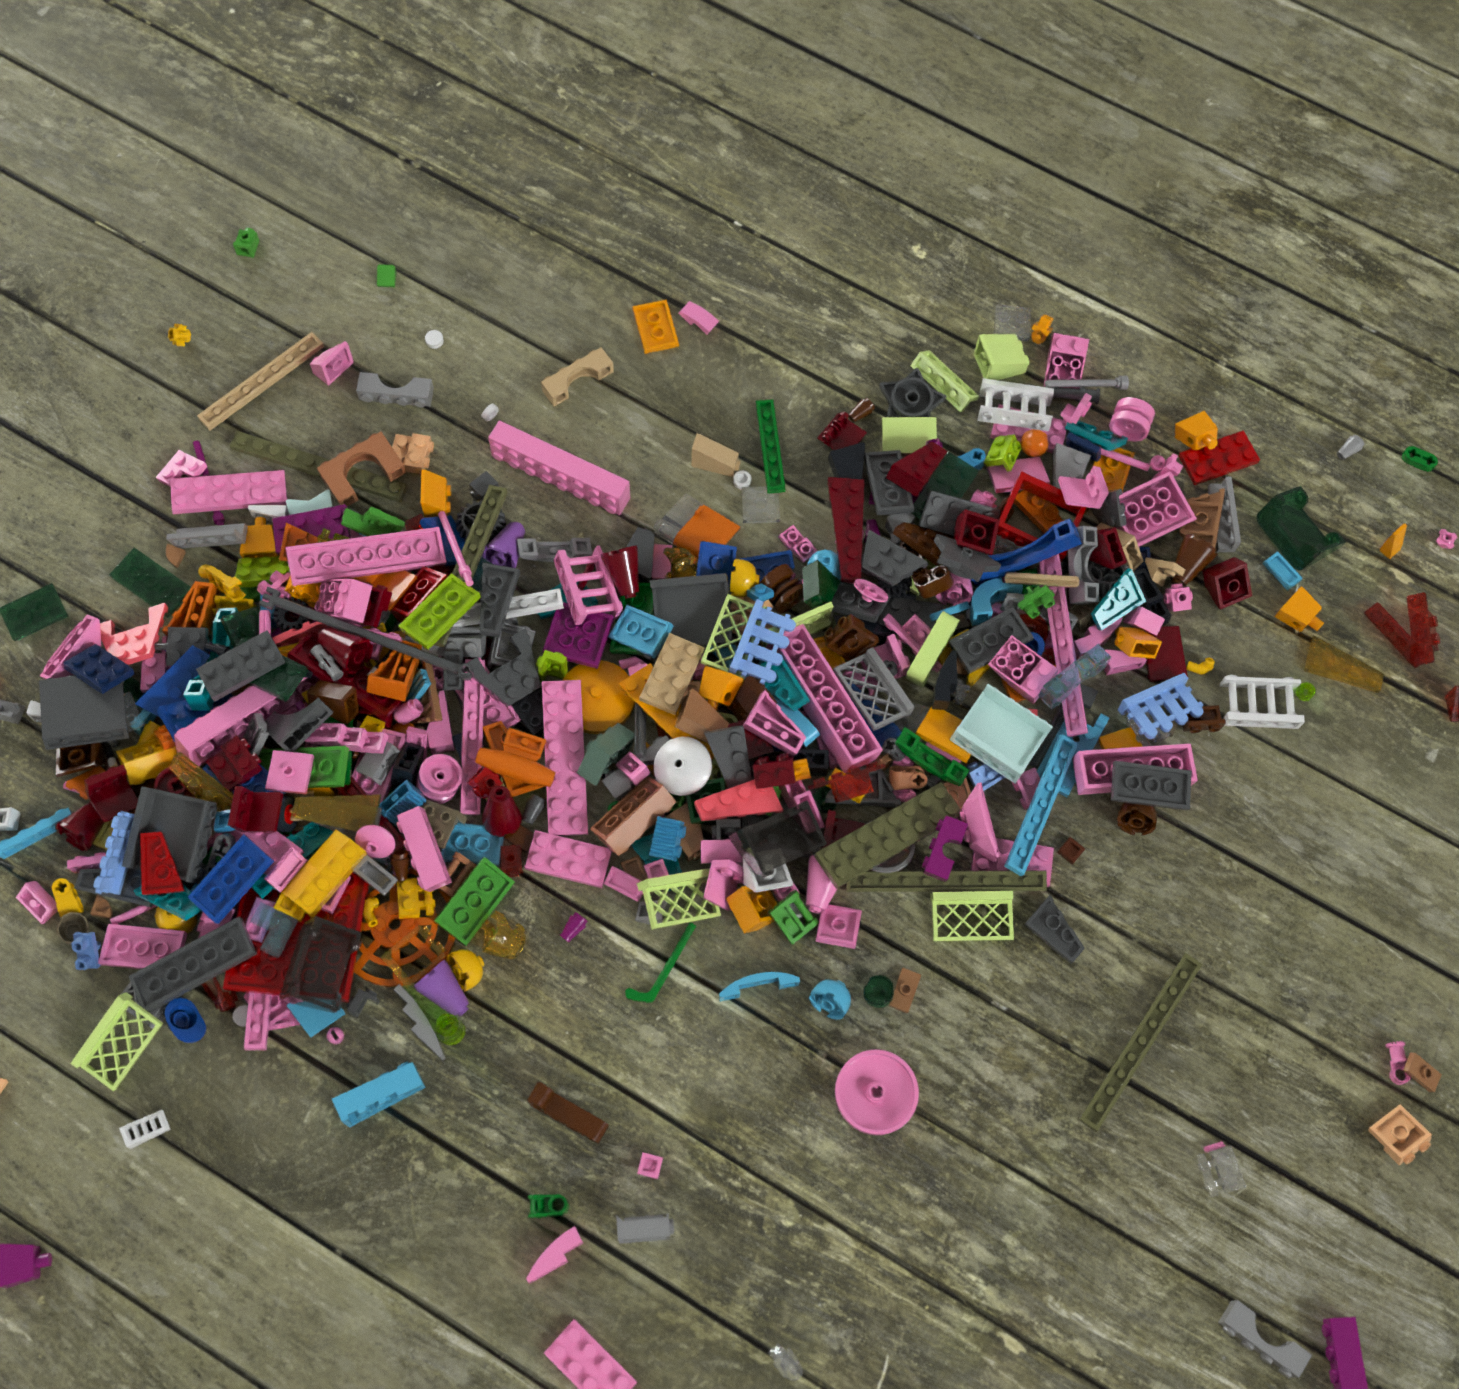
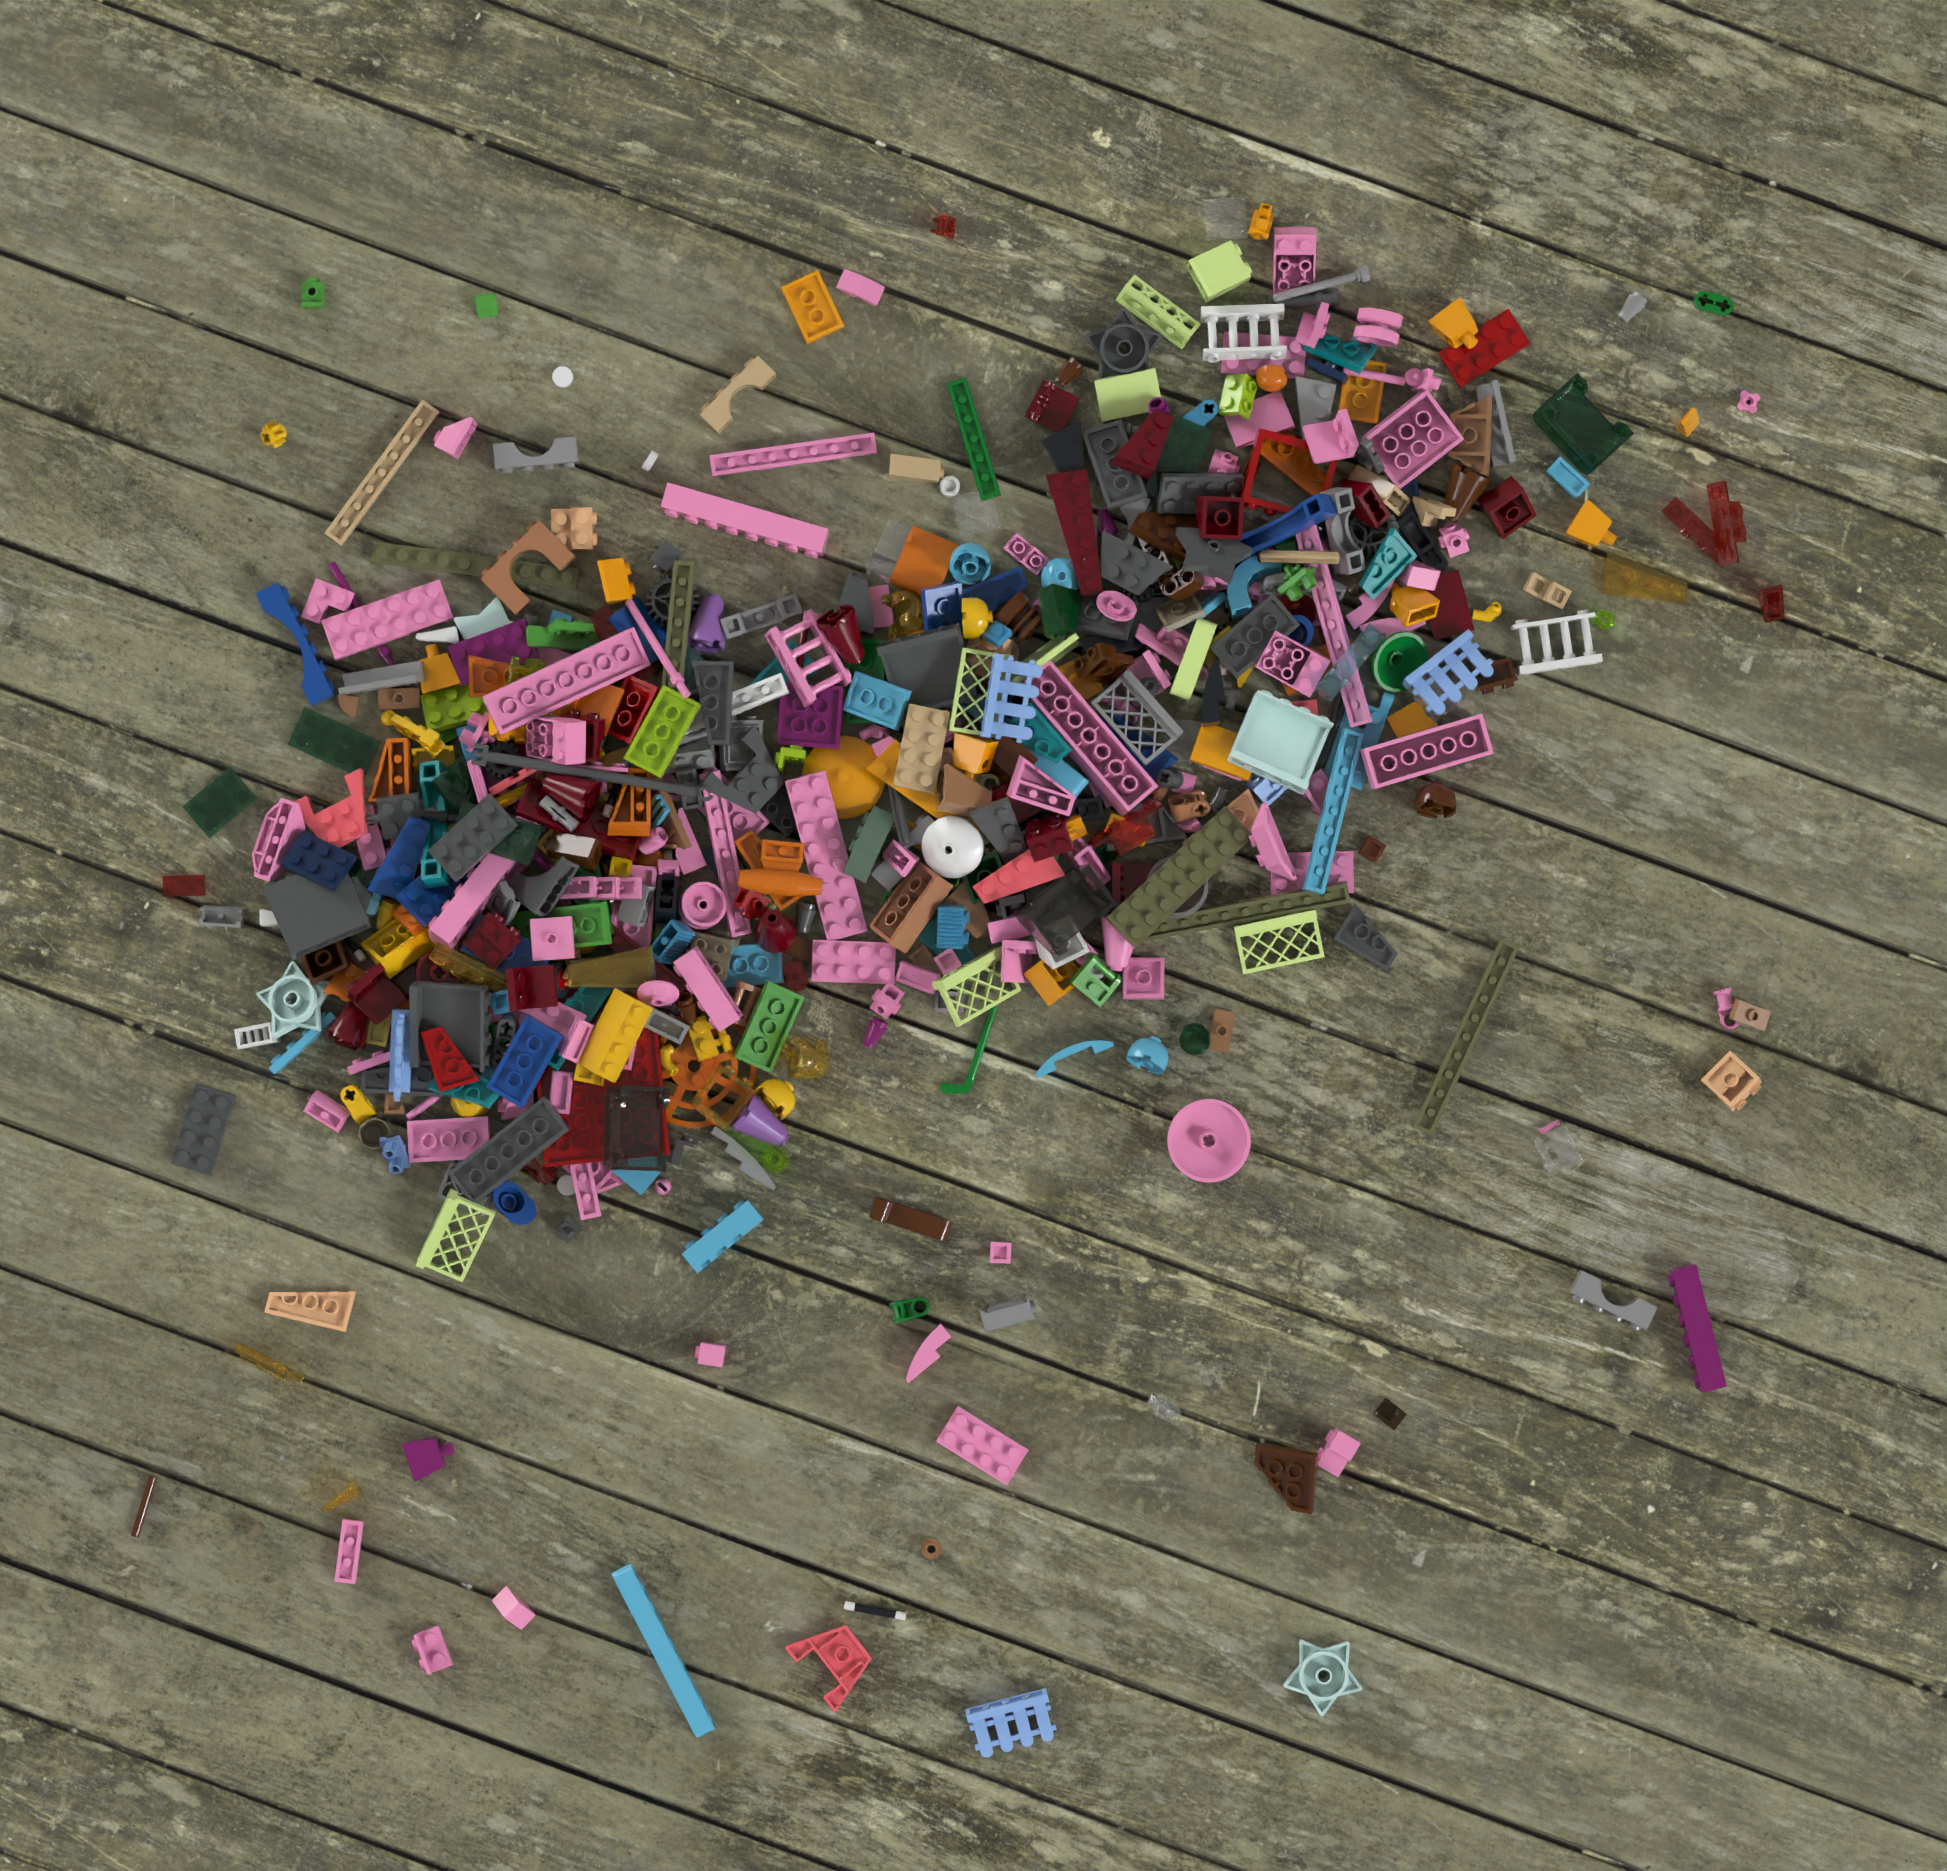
camera: 10 degrees left, 20 degrees up
white slope [119,1110,171,1149] -> none
clear light blue plate [250,902,298,958] -> none
green slope [895,727,970,786] -> none
magenta arch [922,815,968,882] -> none
dark grey plate [1111,761,1192,811] -> none
none -> blue arch [256,583,336,707]
none -> light aqua plate [256,961,329,1038]
none -> medium nougat plate [378,687,421,711]
none -> dark grey tile [554,1214,583,1243]
none -> bright pink brick [694,1342,726,1367]
none -> bright pink plate [709,432,877,477]
none -> bright pink brick [870,982,905,1020]
none -> clear red tile [931,214,956,239]
none -> medium azure cylinder [949,542,991,585]
none -> dark tan plate [1154,593,1206,632]
none -> green dish [1372,631,1428,692]
none -> tan slope [1522,572,1572,610]

